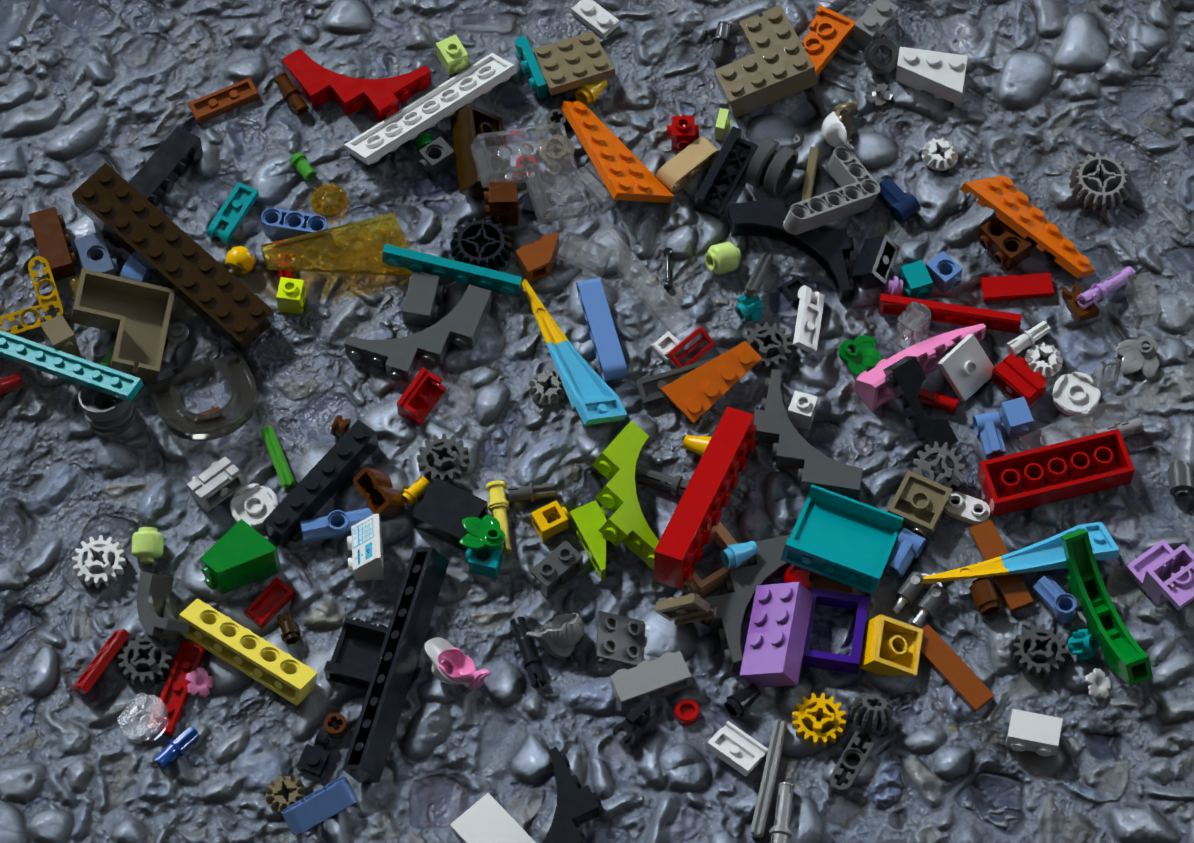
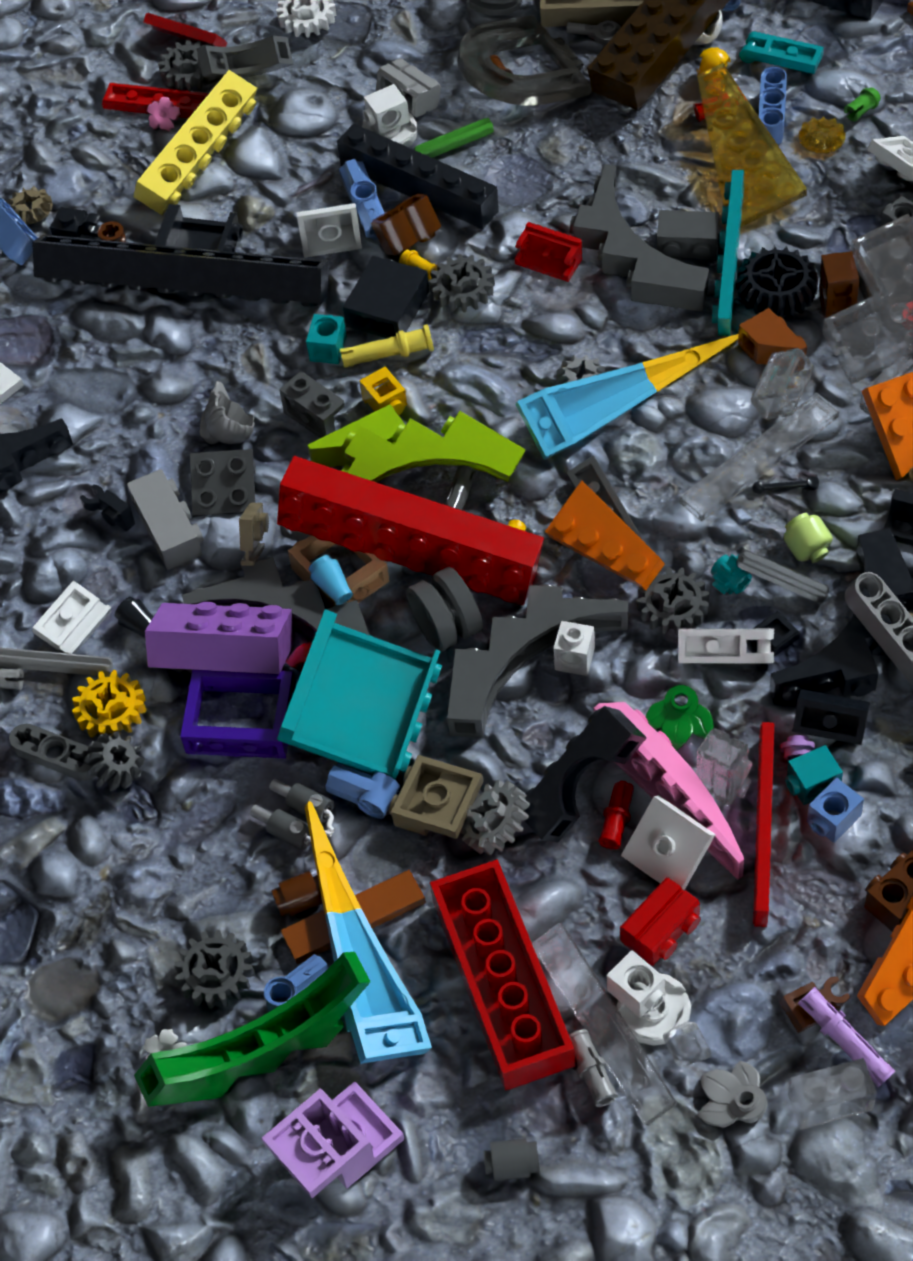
camera: 90 degrees right, 5 degrees down
clear plate [117,693,169,744] -> none
yellowish green head [131,527,164,564] -> none
blue axle [153,727,200,770] -> none
green slope [200,519,281,594] -> none
red tile [243,577,296,629] -> none
neon yellow brick [276,277,306,314] -> none
dark brown pin [277,611,301,645] -> none
reddish brown bush [331,415,351,438] -> none
bright pink hair [424,637,490,690] -> none
green plate [459,515,505,551] -> none
dark grey axle [508,483,557,503] -> none
black pin [510,617,547,689] -> none
medium blue beam [576,277,628,382] -> none
white tile [651,331,685,364] -> none
red tile [665,326,716,368] -> none
red tile [675,699,700,726] -> none
yellow slope [859,614,923,677] -> none
dark orange tile [920,624,994,713] -> none
white plate [943,491,990,525] -> none
medium blue piece [973,411,1006,459] -> none
red tile [980,273,1054,302] -> none
medium blue brick [999,397,1034,438] -> none
white brick [1005,709,1063,756] -> none
white axle [1006,321,1051,356] -> none
white gear [1025,342,1063,377] -> none
teal gear [1068,629,1099,660] -> none
none -> white brick [363,84,409,135]
none -> dark grey wheel [406,567,483,653]
none -> white brick [607,950,666,1018]

